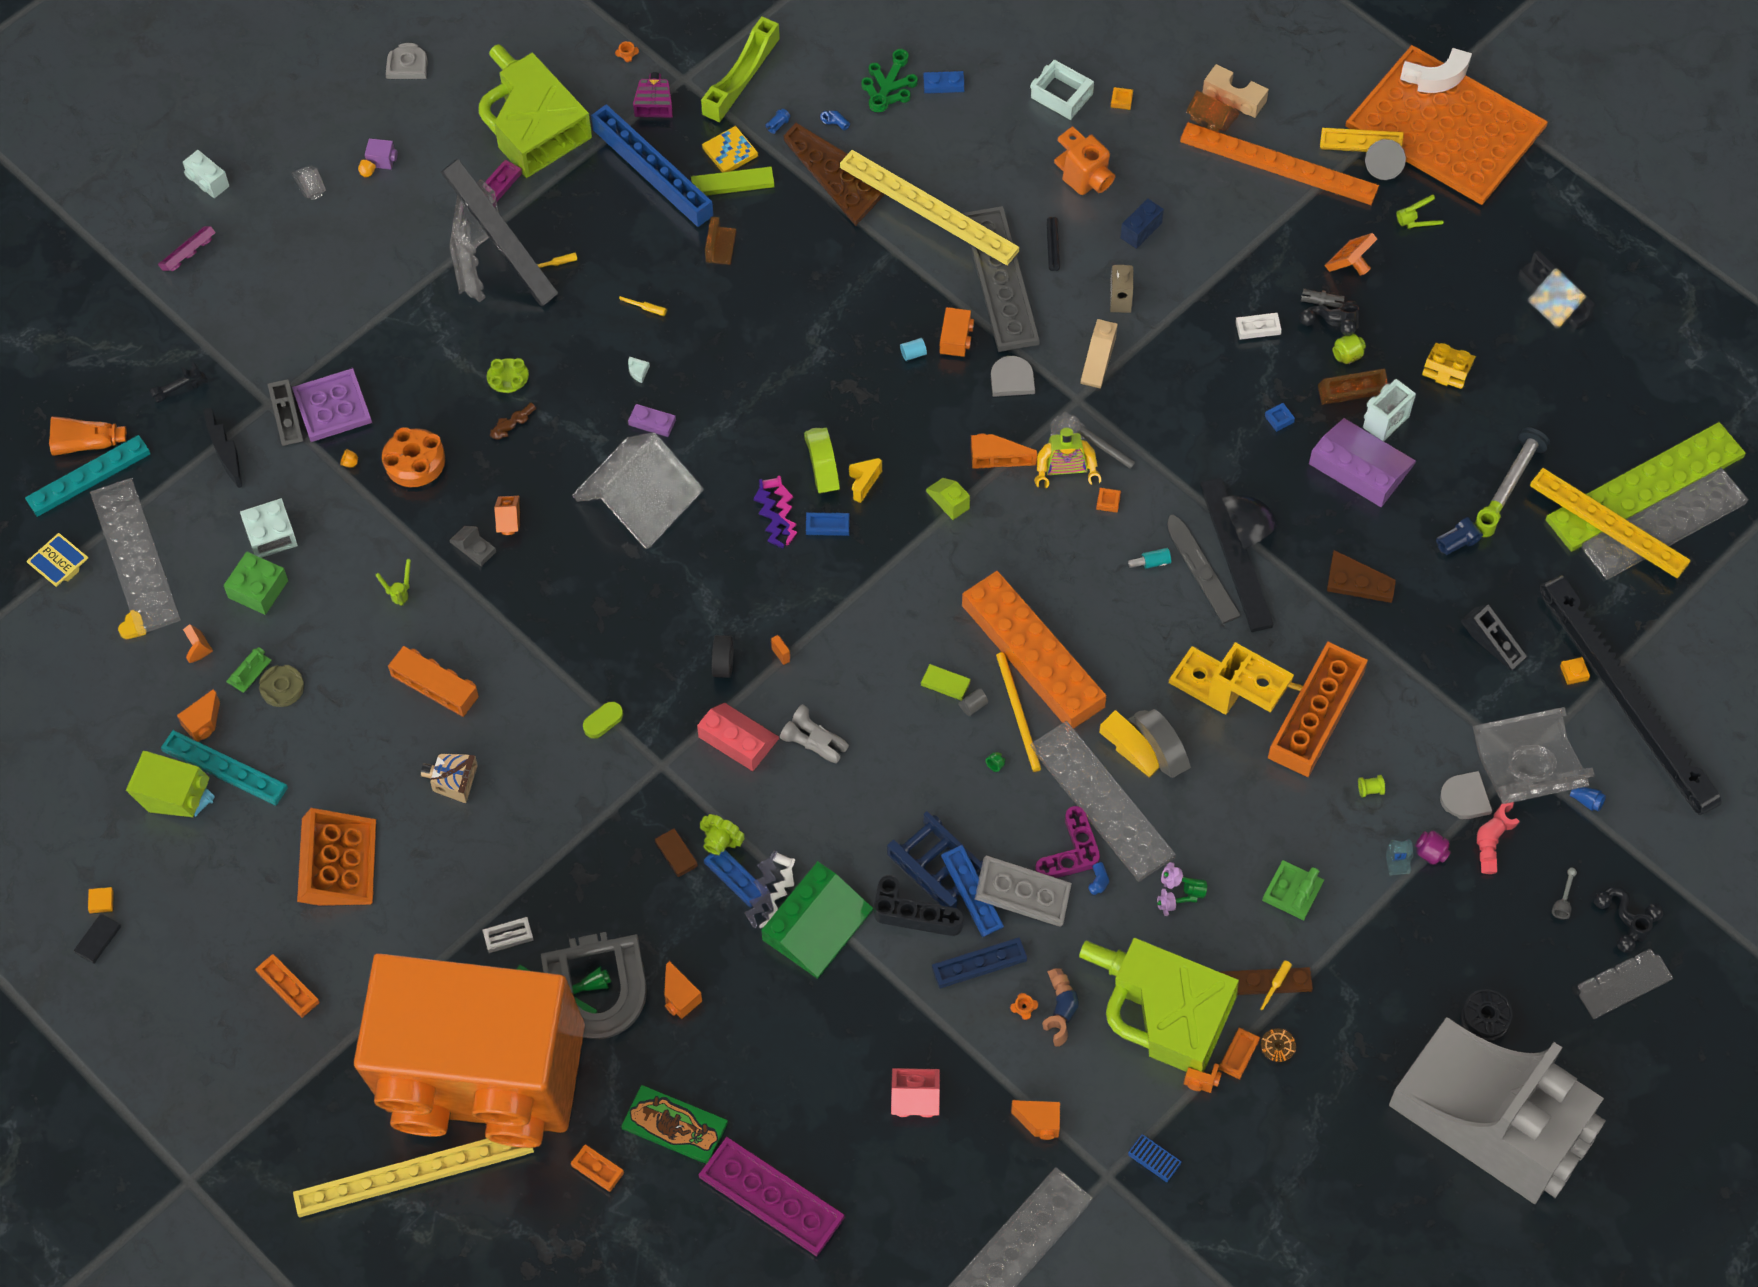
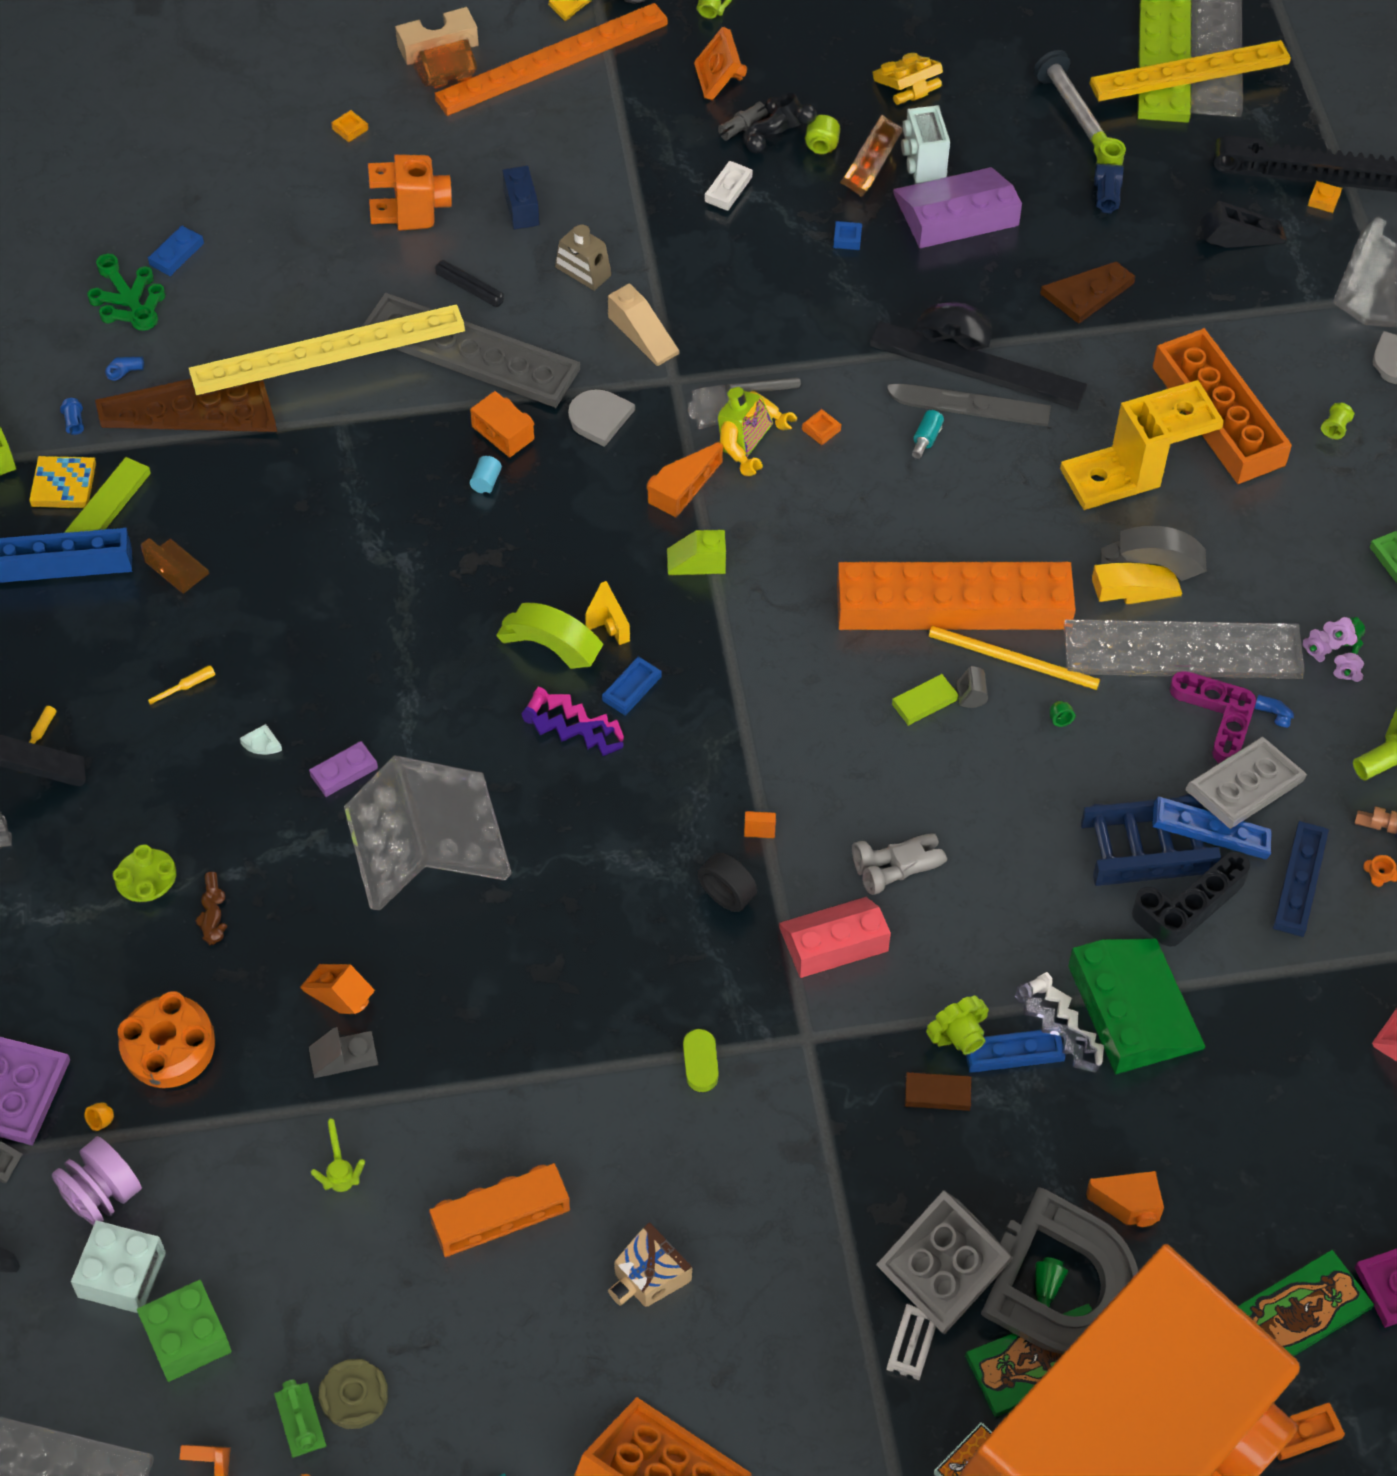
camera: 55 degrees left, 5 degrees down
light aqua window [1030,60,1094,120] -> none
none -> lavender wheel [51,1136,142,1226]
none -> light grey slope [876,1190,1013,1334]

